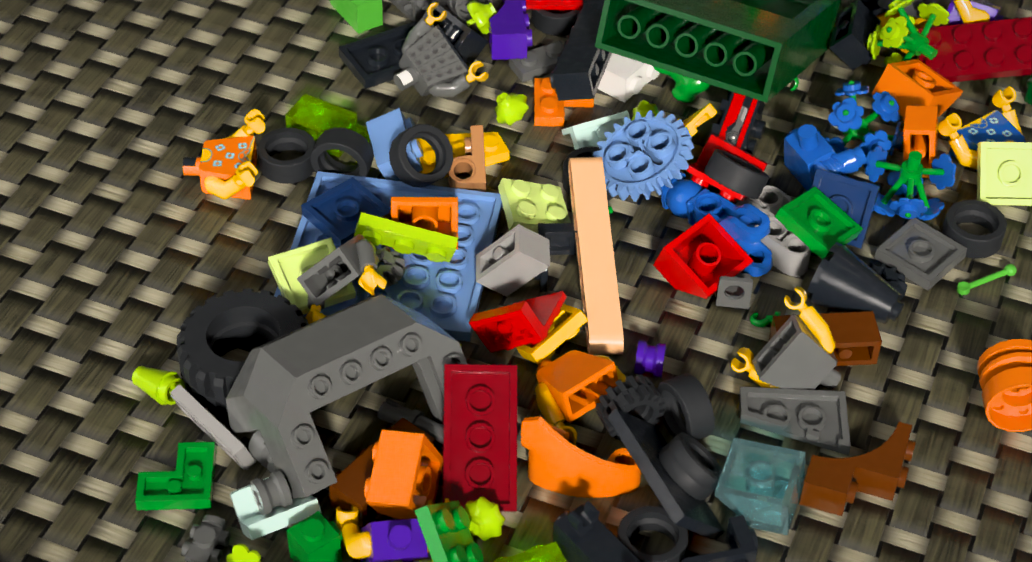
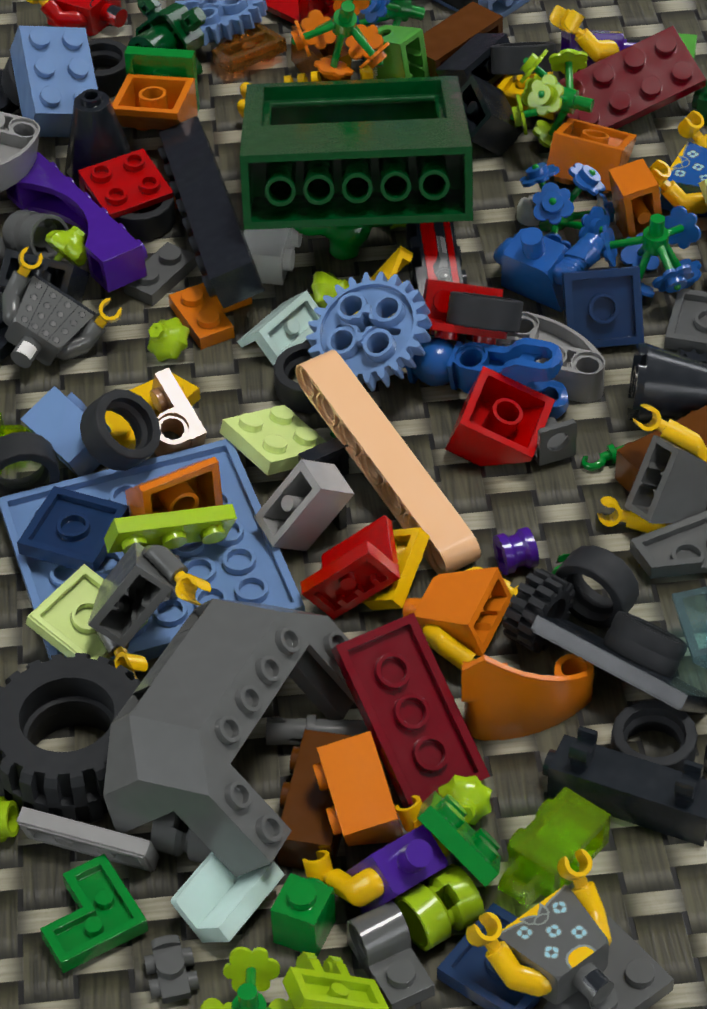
camera: 25 degrees left, 0 degrees up
dark grey wheel [250,470,293,516] -> none
green plate [775,187,863,259] -> none

